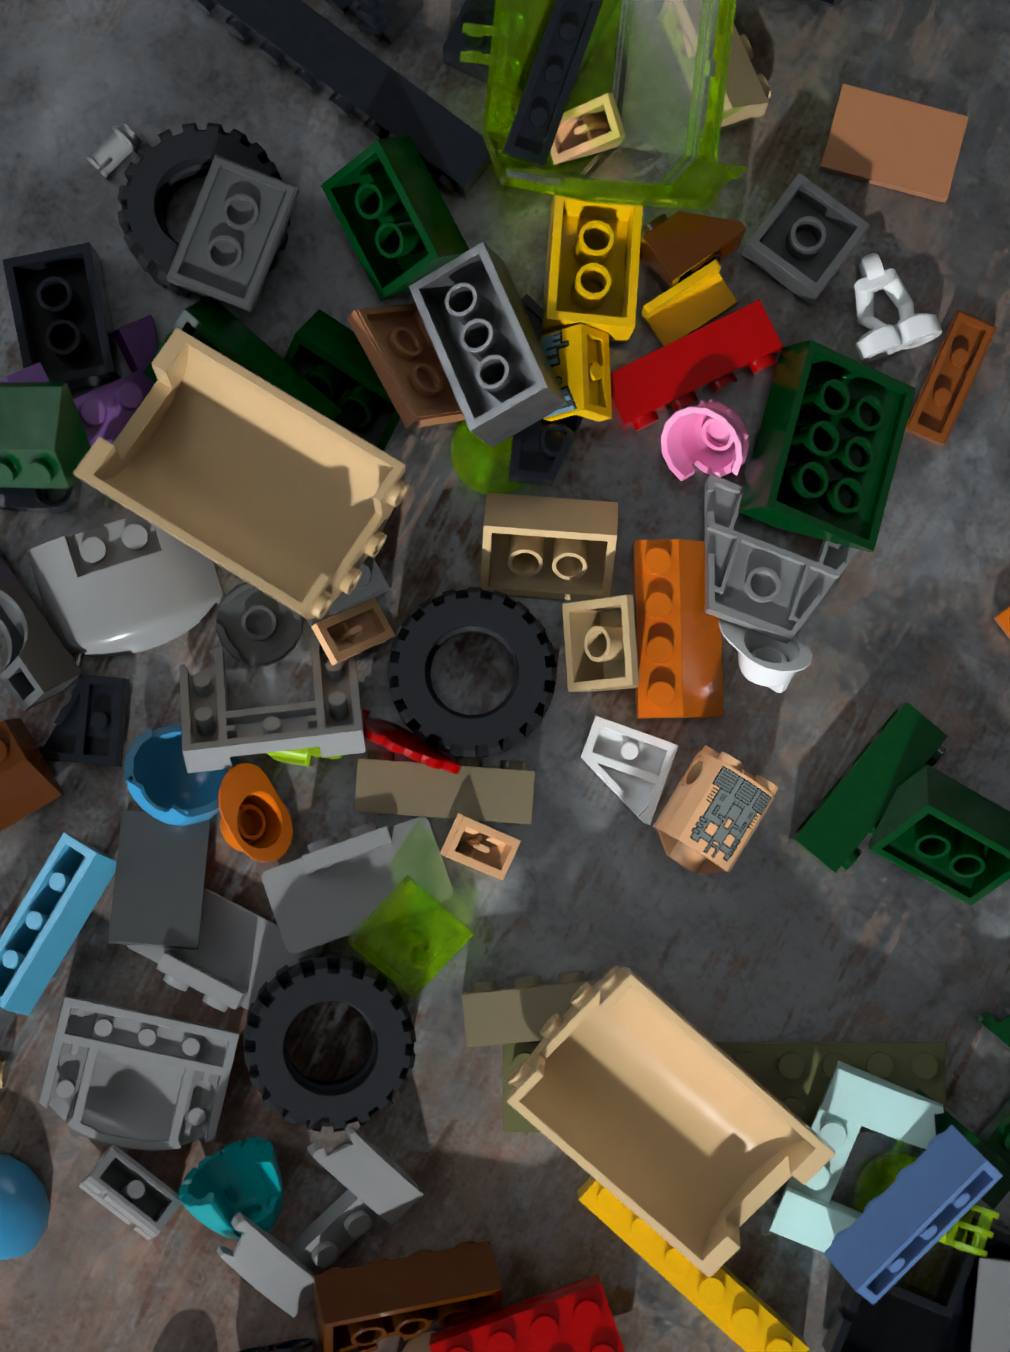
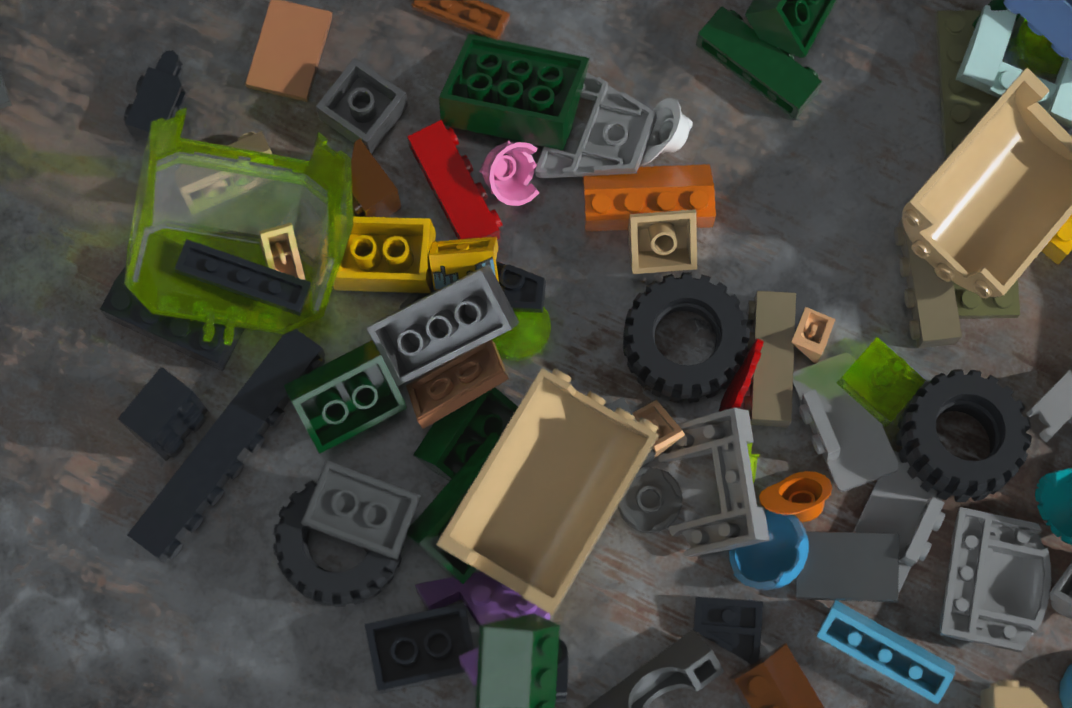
camera: 90 degrees left, 10 degrees down
light grey slope [27,515,225,657] -> none
light grey pin [86,122,142,178] -> none
tan slope [480,492,618,601] -> none
white wing [580,716,679,825] -> none
yellow panel [641,259,738,347] -> none
light nougat cylinder [653,745,778,875] -> none
white piece [854,253,943,364] -> none

